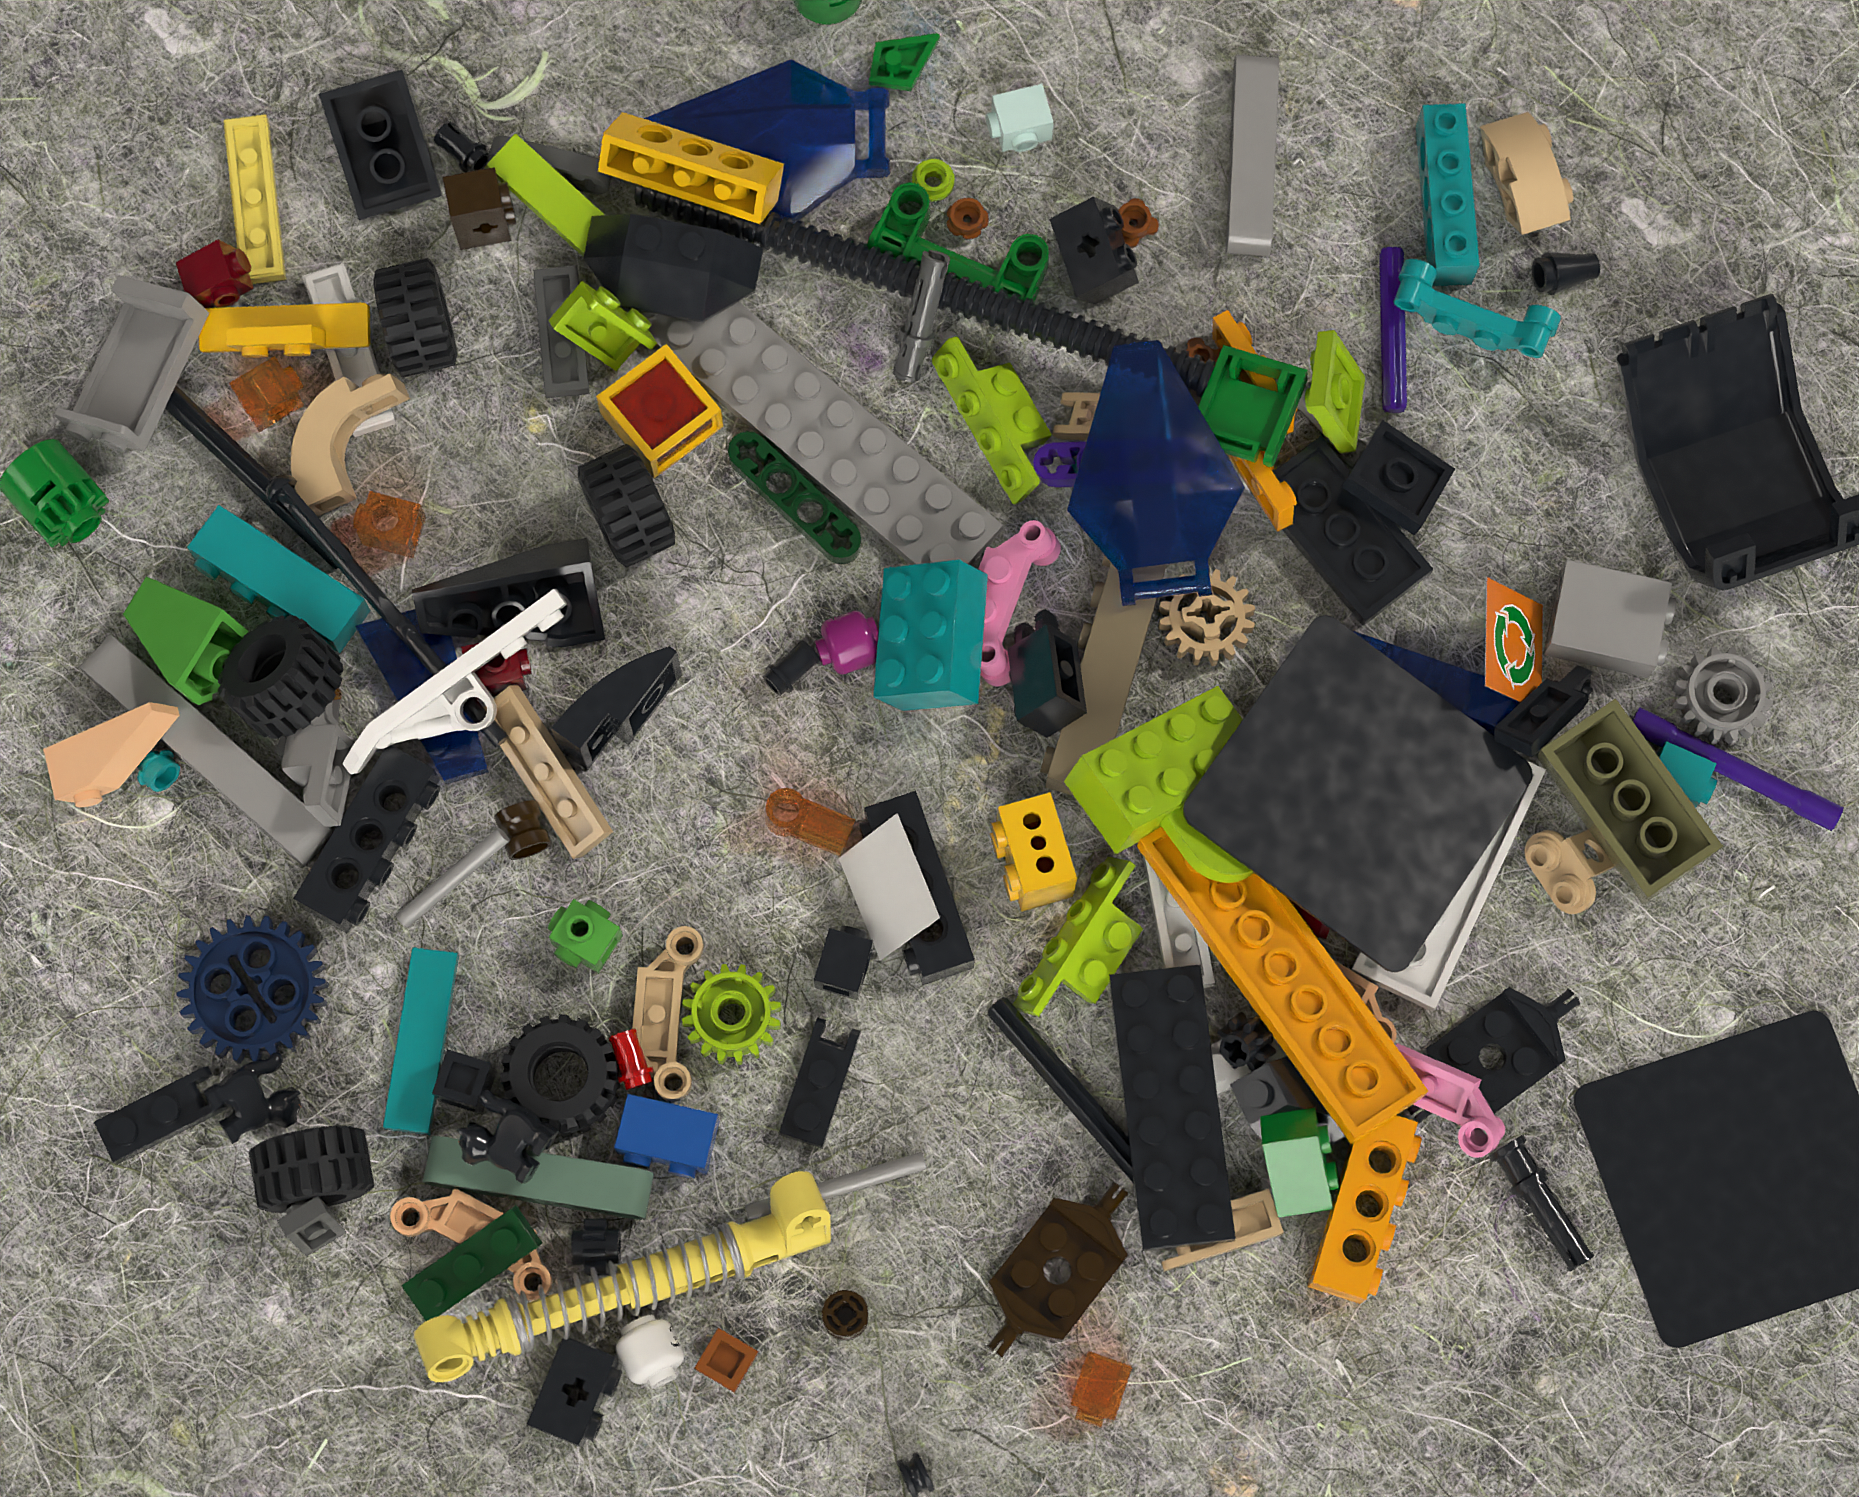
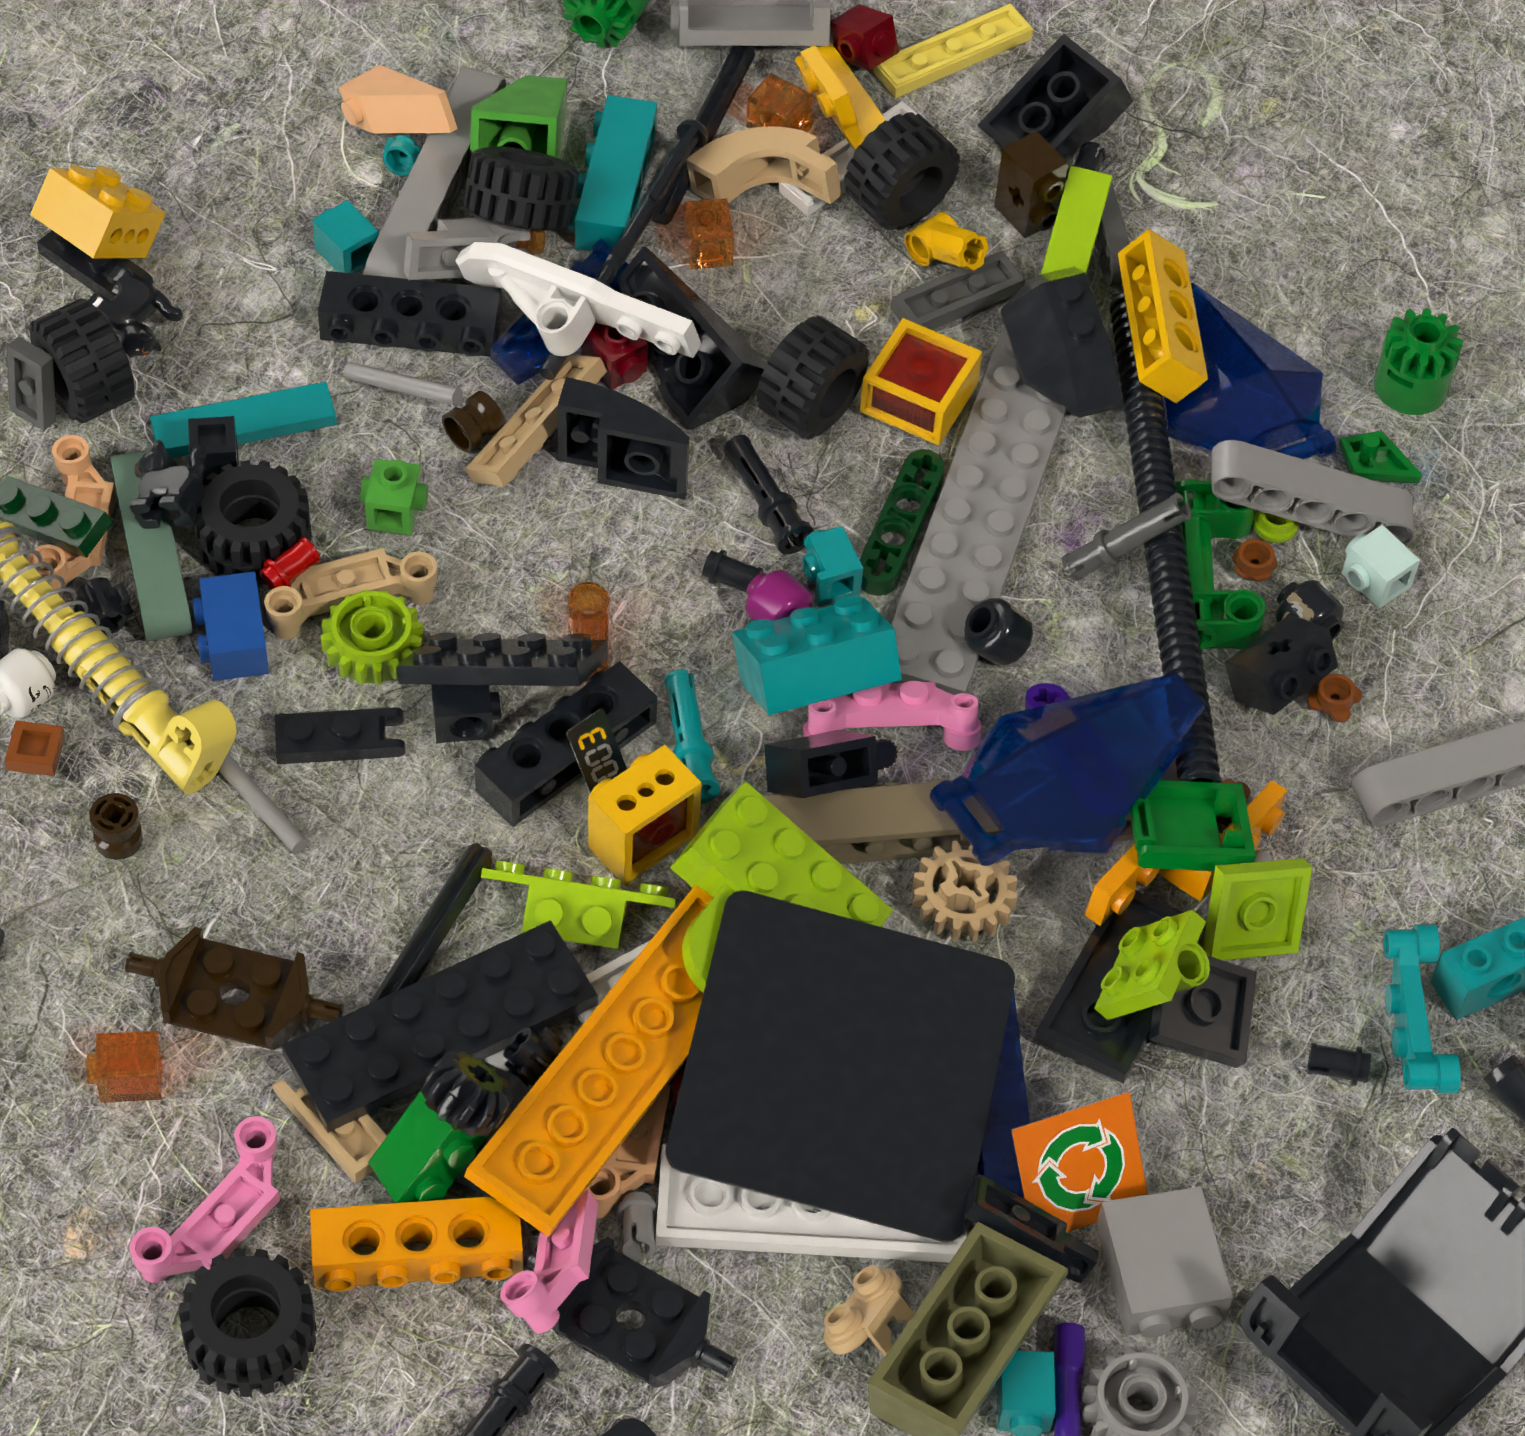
camera: 65 degrees right, 20 degrees down
dark blue gear [176,915,329,1064] -> none
lime bracket [548,281,657,371] -> none
white sticker [839,813,940,961] -> none
lime bracket [931,336,1052,504] -> none
dark purple axle [1379,247,1407,413] -> none
none -> yellow piece [30,165,166,259]
none -> bright pink plate [130,1116,280,1283]
none -> black tyre [179,1249,317,1397]
none -> teal brick [312,200,379,274]
none -> black plate [397,633,609,686]
none -> black gear [421,1051,514,1137]
none -> black sticker [567,708,627,794]
none -> light grey pin [617,1192,658,1260]
none -> teal pin [664,669,720,804]
none -> black pin [724,435,814,555]
none -> teal brick [802,526,863,607]
none -> yellow piece [904,212,989,271]
none -> black head [964,598,1033,666]
none -> lime plate [1094,910,1210,1020]
none -> light grey beam [1211,440,1415,546]
none -> black head [1275,580,1344,641]
none -> black pin [1307,1043,1371,1086]

